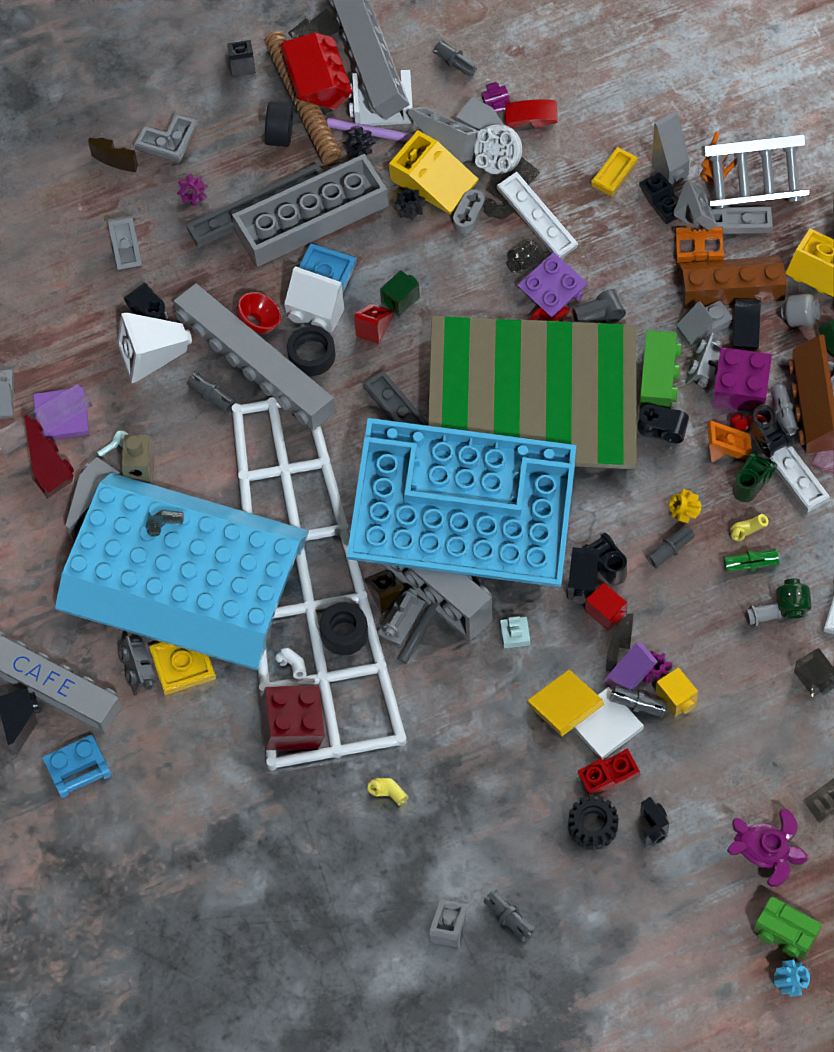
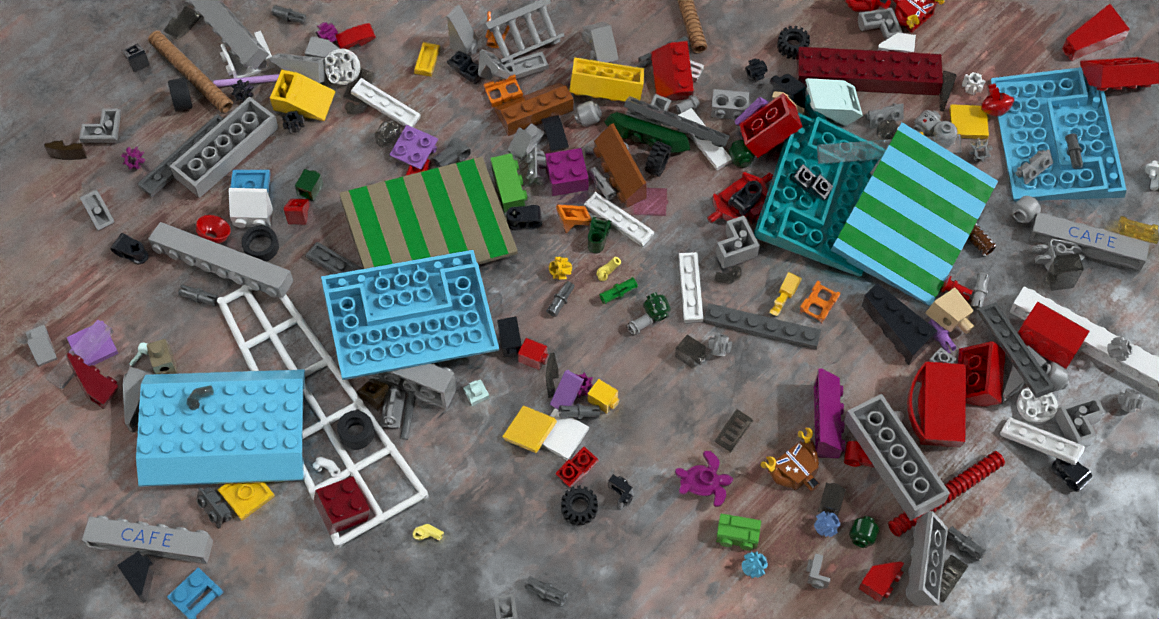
camera: 25 degrees left, 0 degrees up
white slope [117,313,192,383] -> none
red slope [280,32,352,110] -> none
light grey beam [453,189,485,234] -> none
black piece [582,532,627,585] -> none
red arm [730,414,767,431] -> none
black piece [748,405,793,458] -> none

